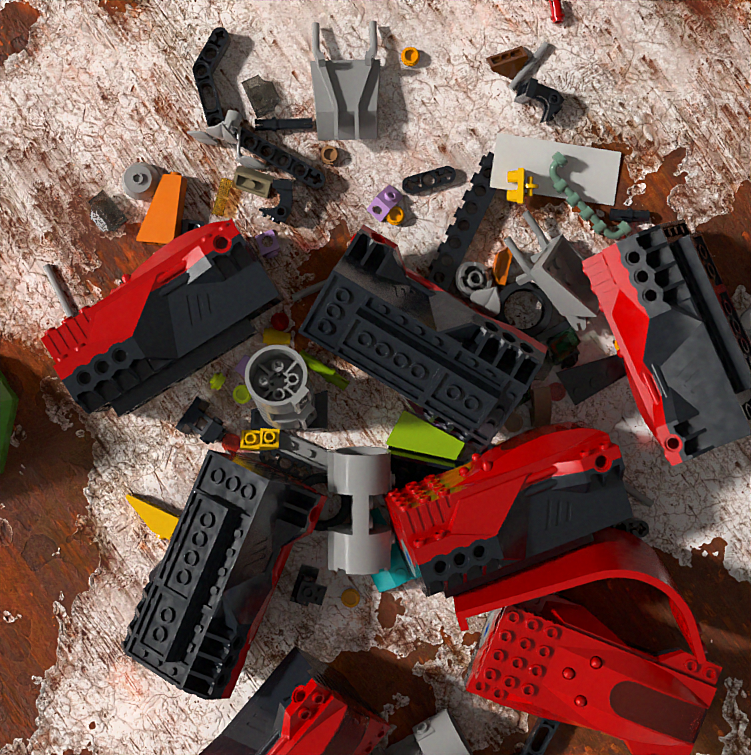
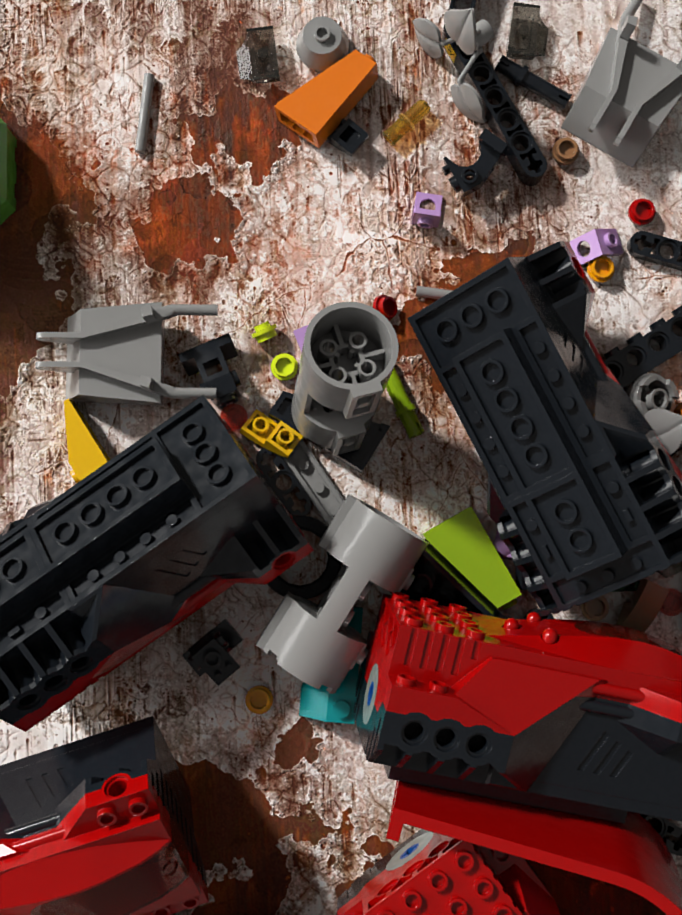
camera: 30 degrees right, 5 degrees down
black piece [40,218,285,417] -> none
dark tan slope [232,165,275,199] -> none
none -> light grey piece [35,302,218,406]
none -> red plate [628,199,656,226]

